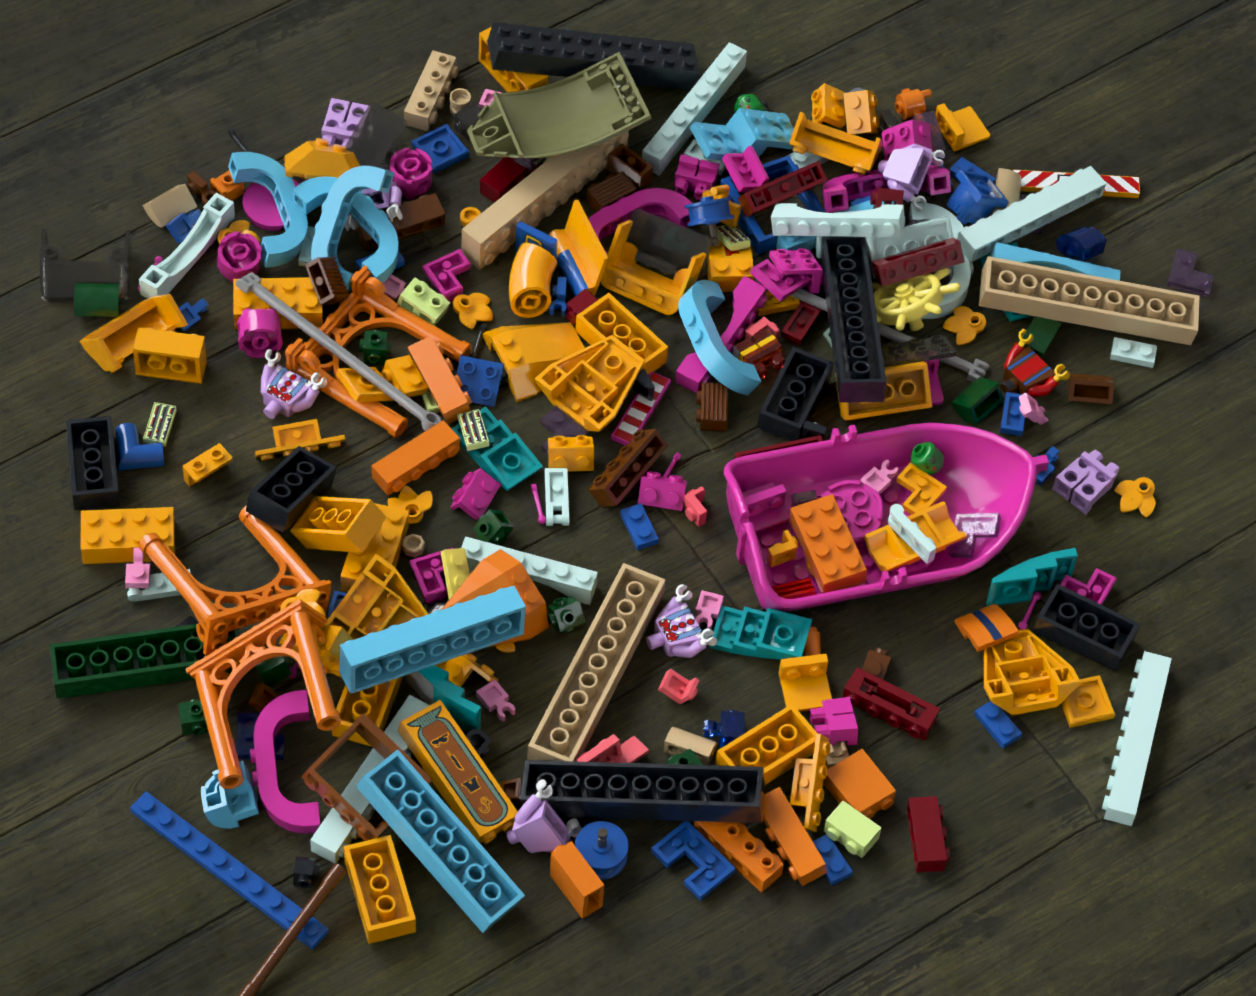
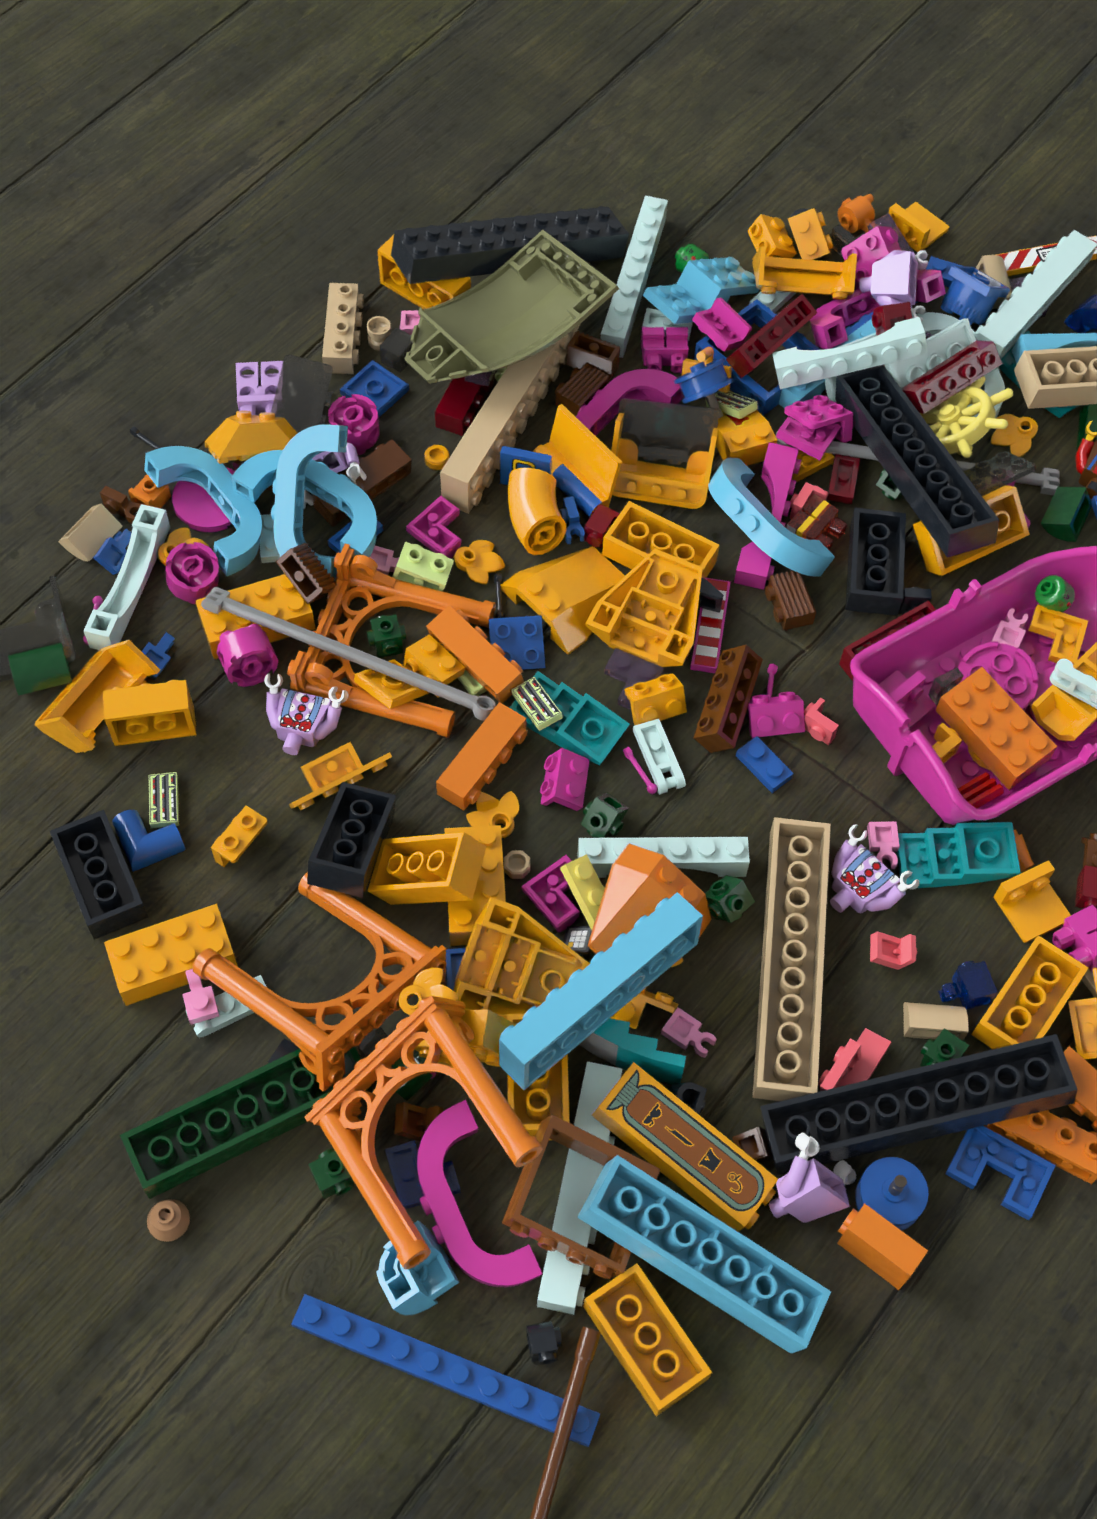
camera: 15 degrees left, 5 degrees up
none -> medium nougat cone [147,1199,190,1242]

